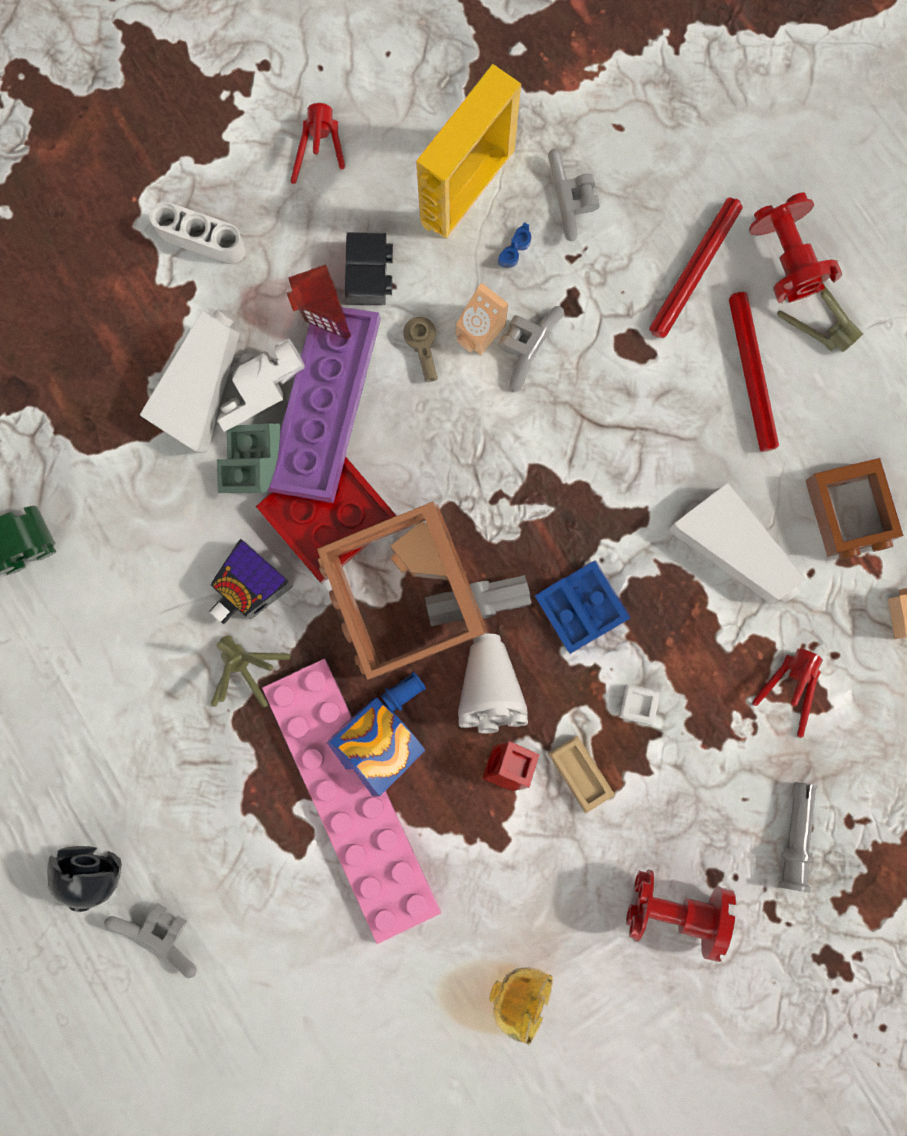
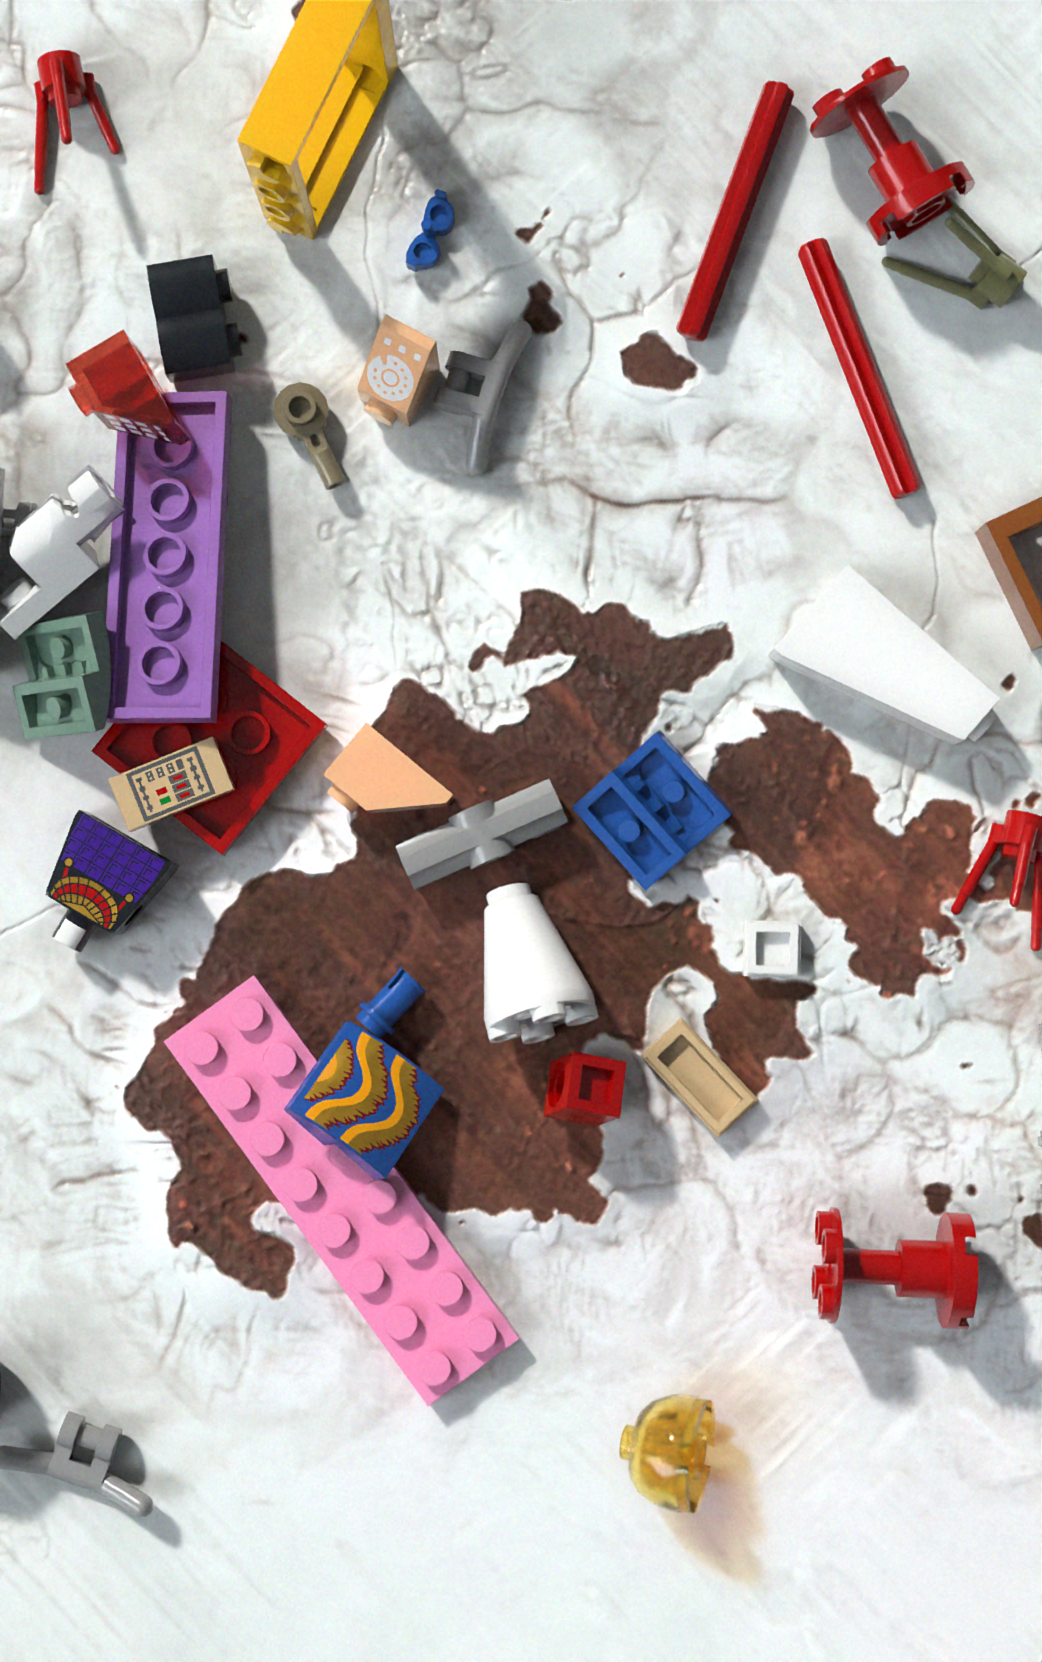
camera: 10 degrees left, 5 degrees up
olive plant [211,635,291,708] -> none
nougat window [317,501,489,680] -> none
light grey piece [548,149,600,241] -> none
none -> tan tile [108,737,236,832]

